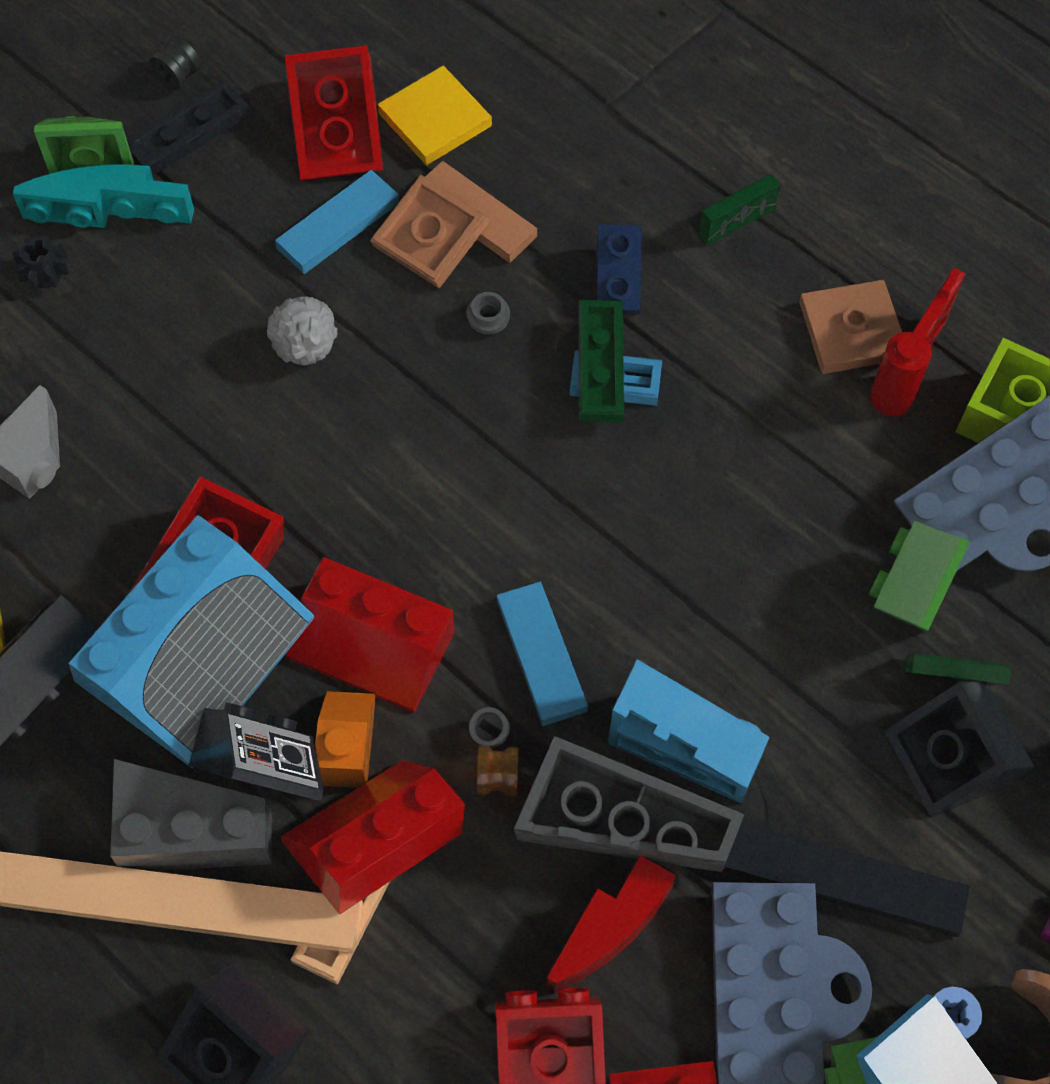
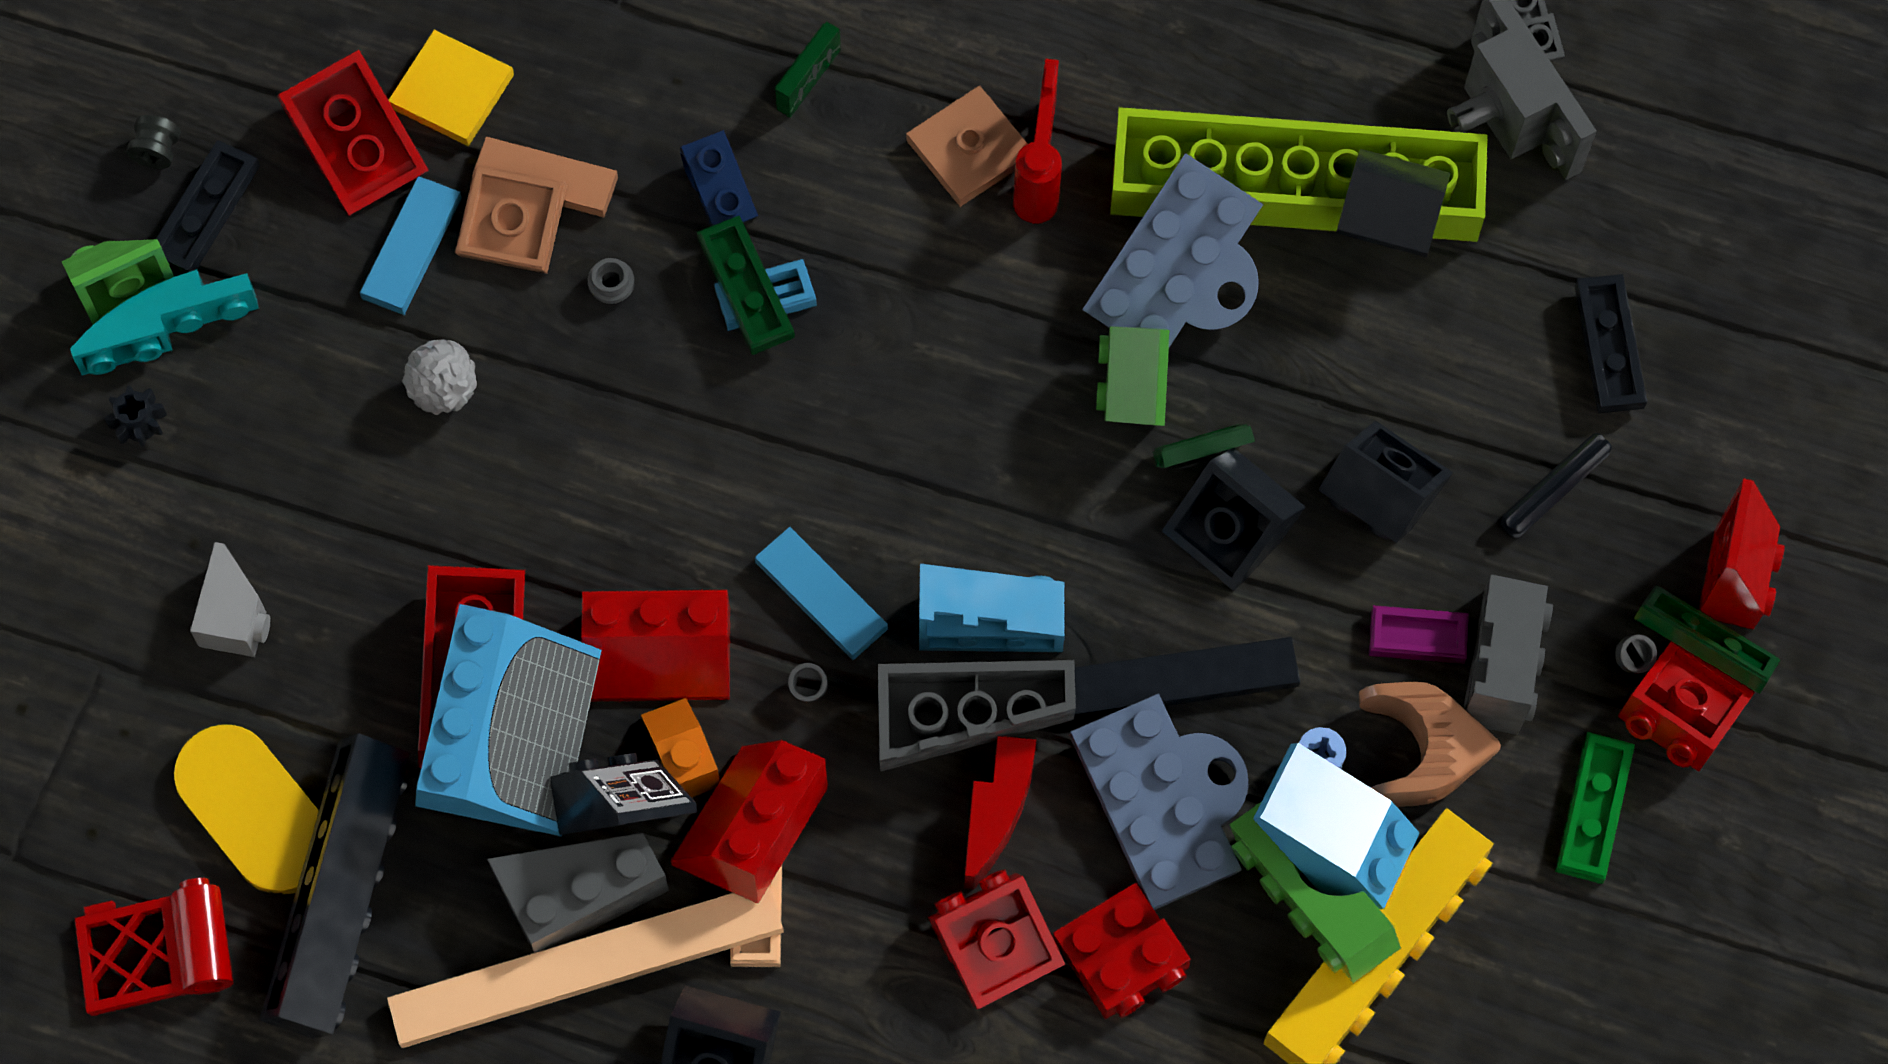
camera: 25 degrees left, 5 degrees up
clear orange wheel [477,746,518,796] -> none

